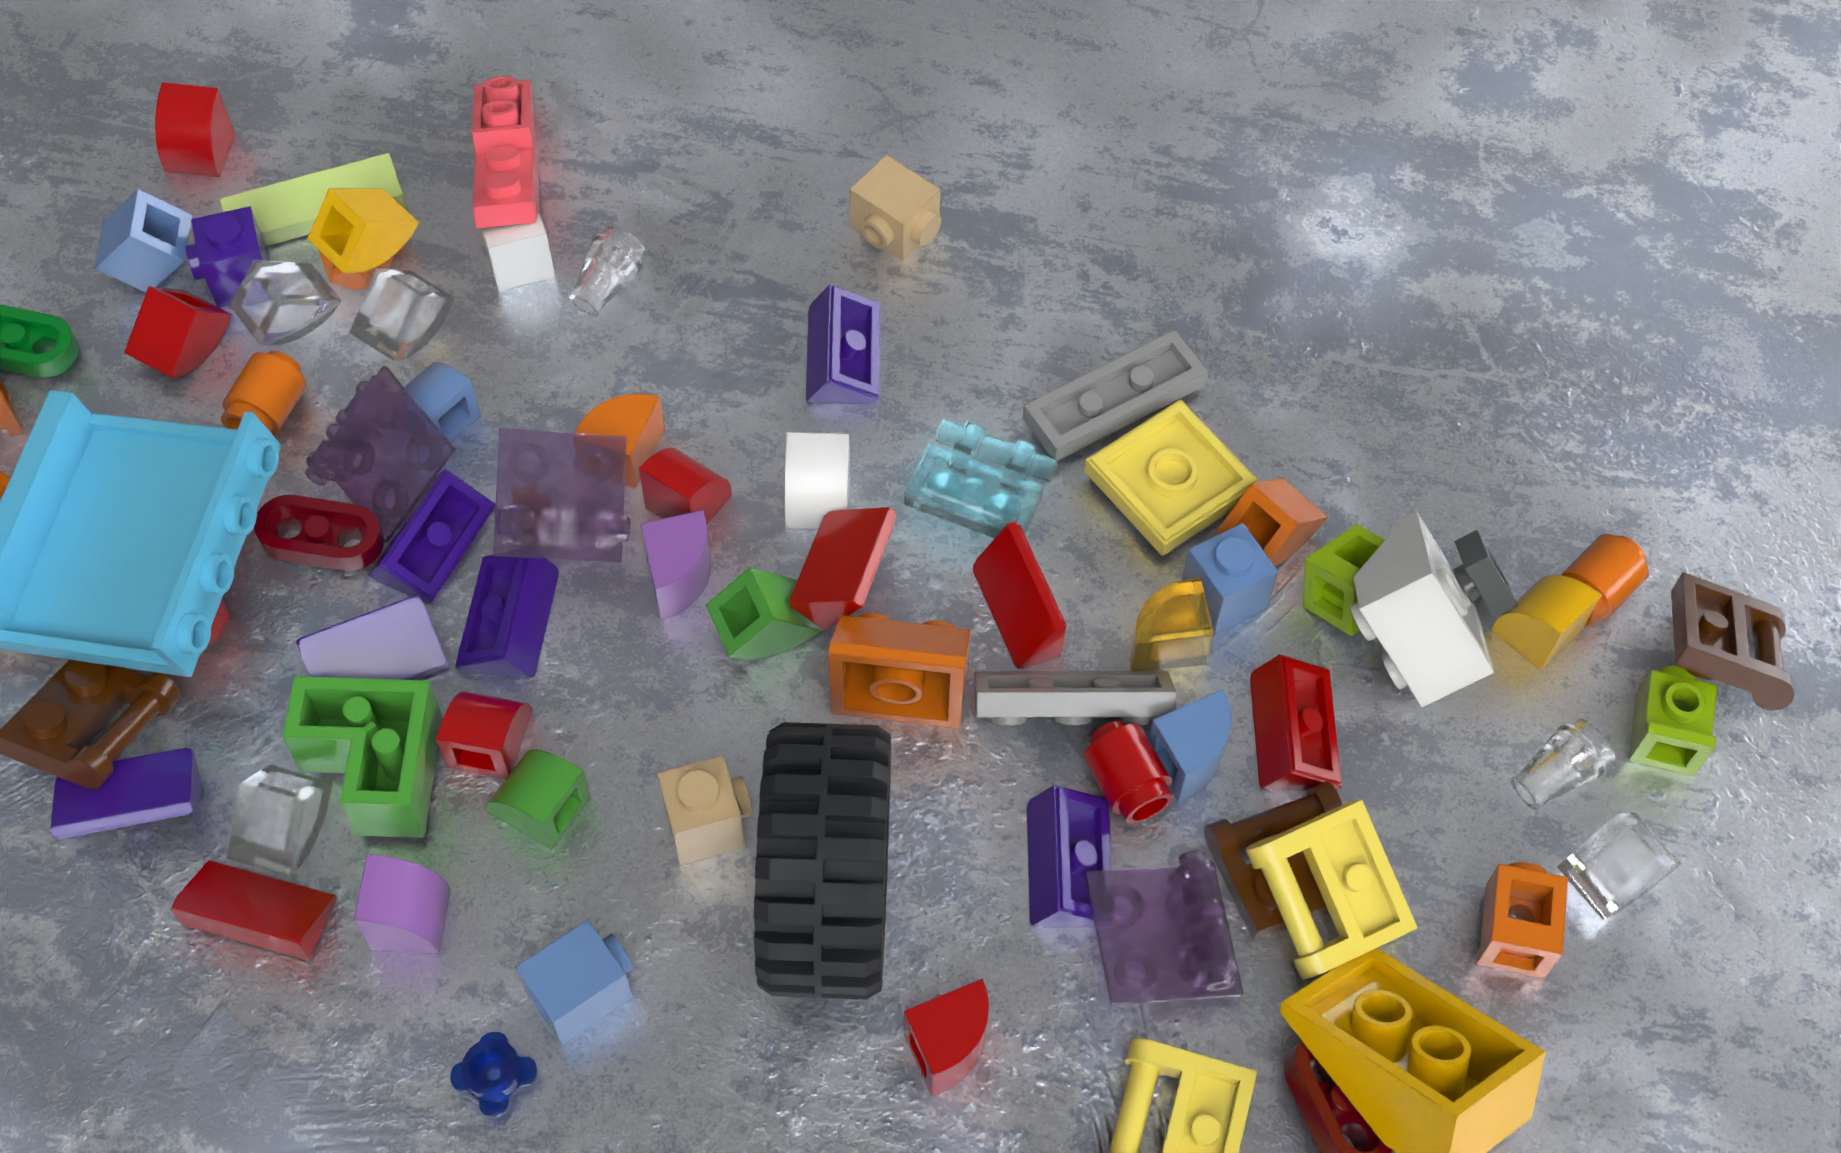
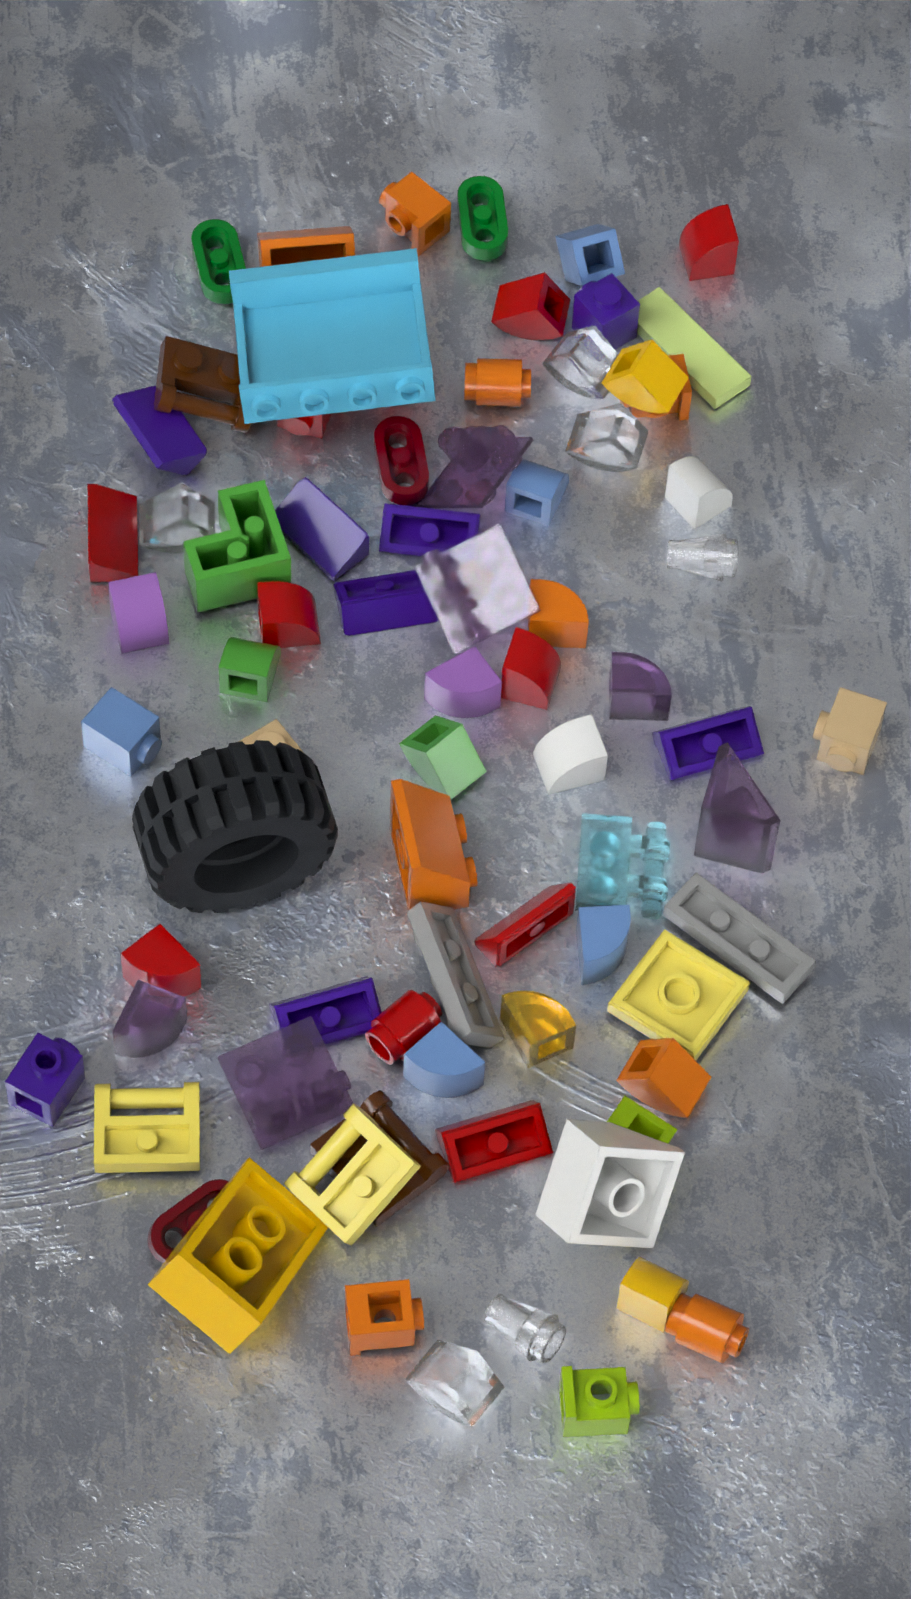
camera: 70 degrees right, 0 degrees up
clear blue plate [450,1032,538,1118] -> none
coral slope [472,76,540,229] -> none
red slope [789,507,897,630] -> none
medium blue brick [1180,523,1278,636] -> none
dark grey plate [1453,530,1518,618] -> none
reddish brown plate [1671,572,1794,711] -> none
none -> clear purple brick [112,980,187,1058]
none -> medium blue brick [576,905,631,985]
none -> clear purple brick [609,652,672,721]
none -> clear purple slope [694,742,780,874]

